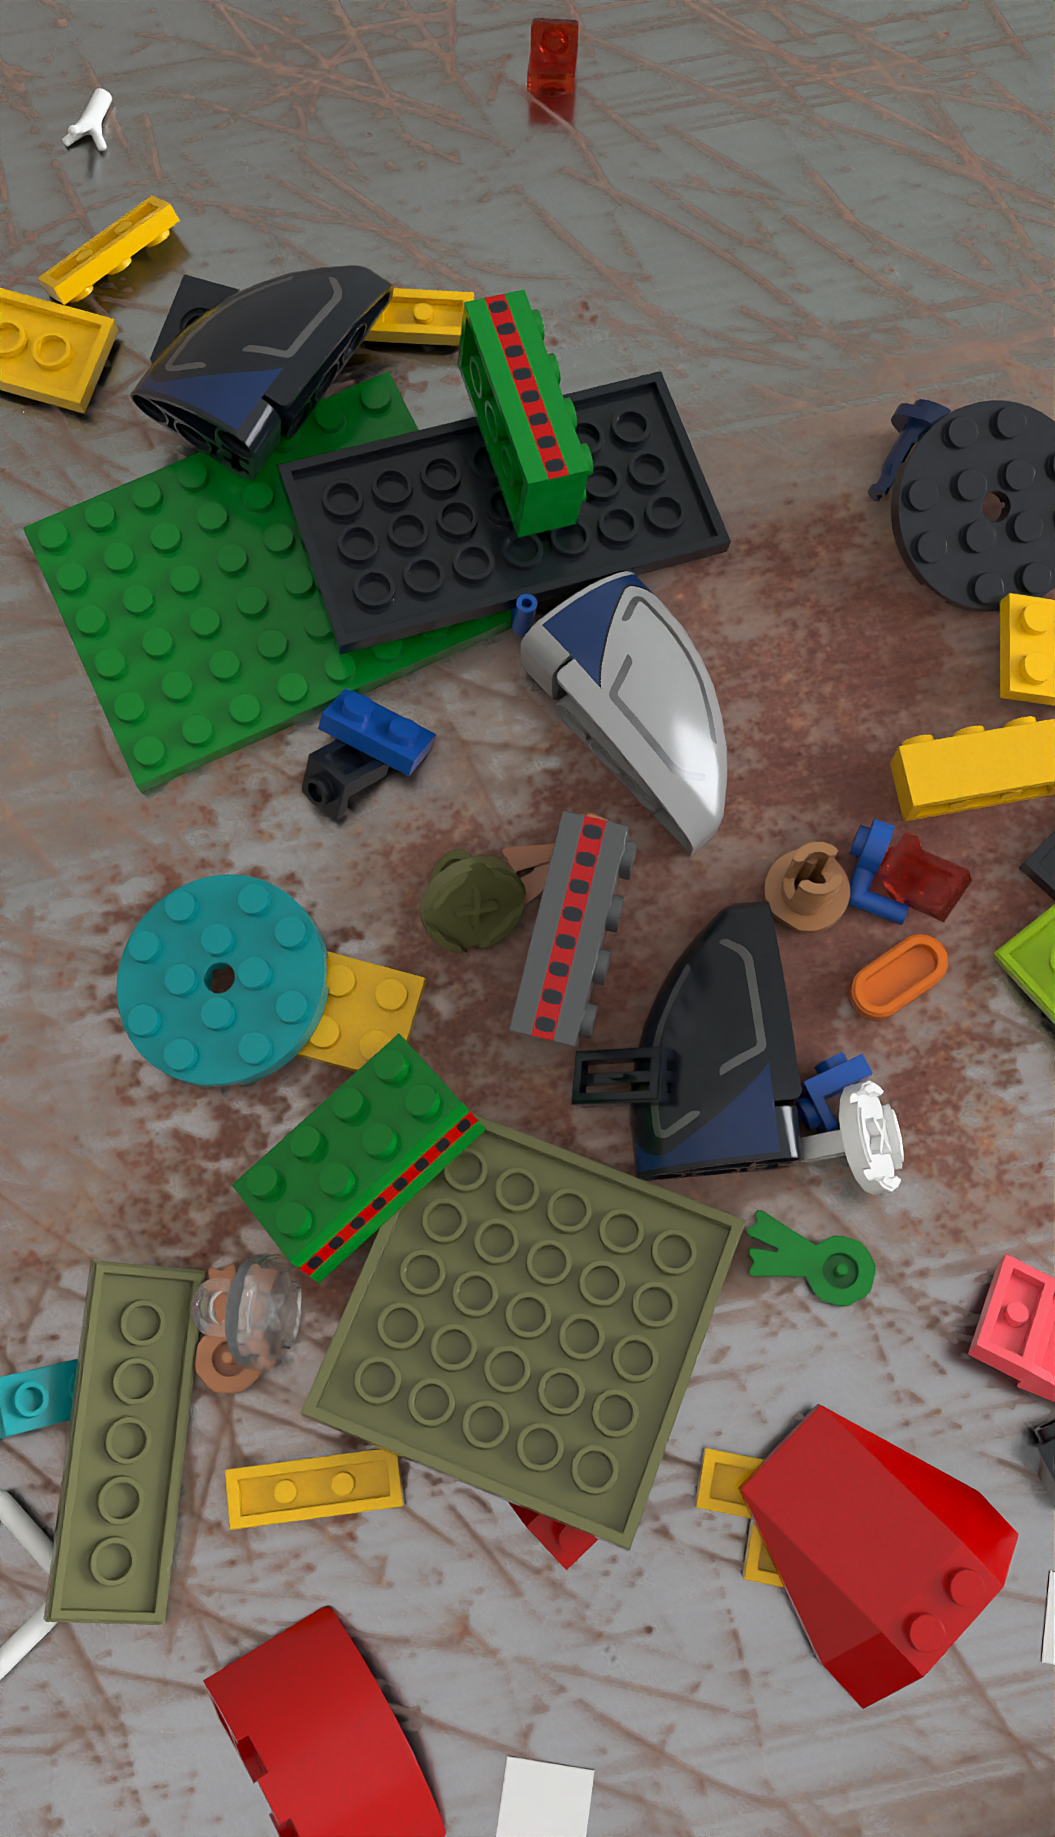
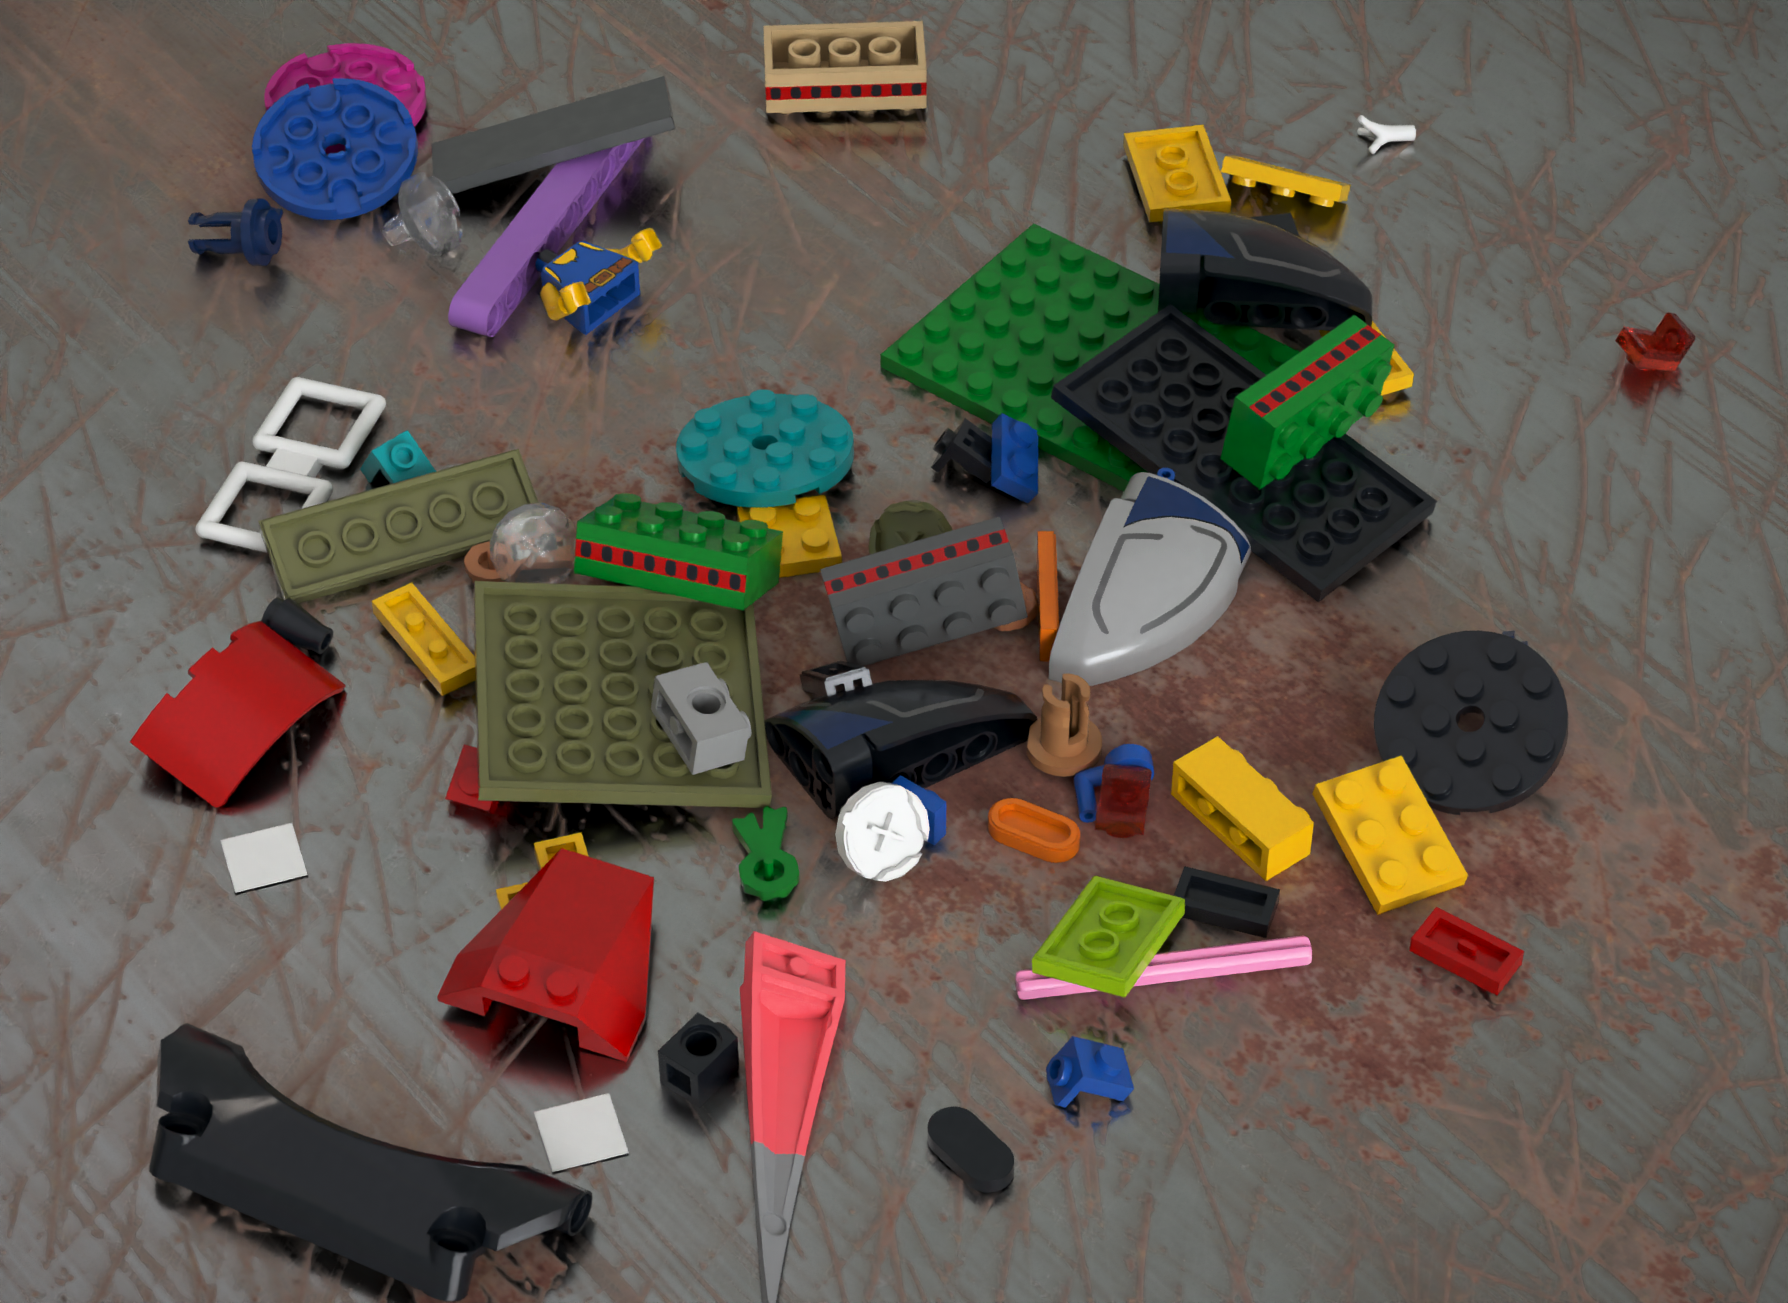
camera: 60 degrees right, 30 degrees down
none -> black cone [261,597,333,654]
none -> light grey brick [651,662,751,775]
none -> orange tile [1037,531,1059,661]

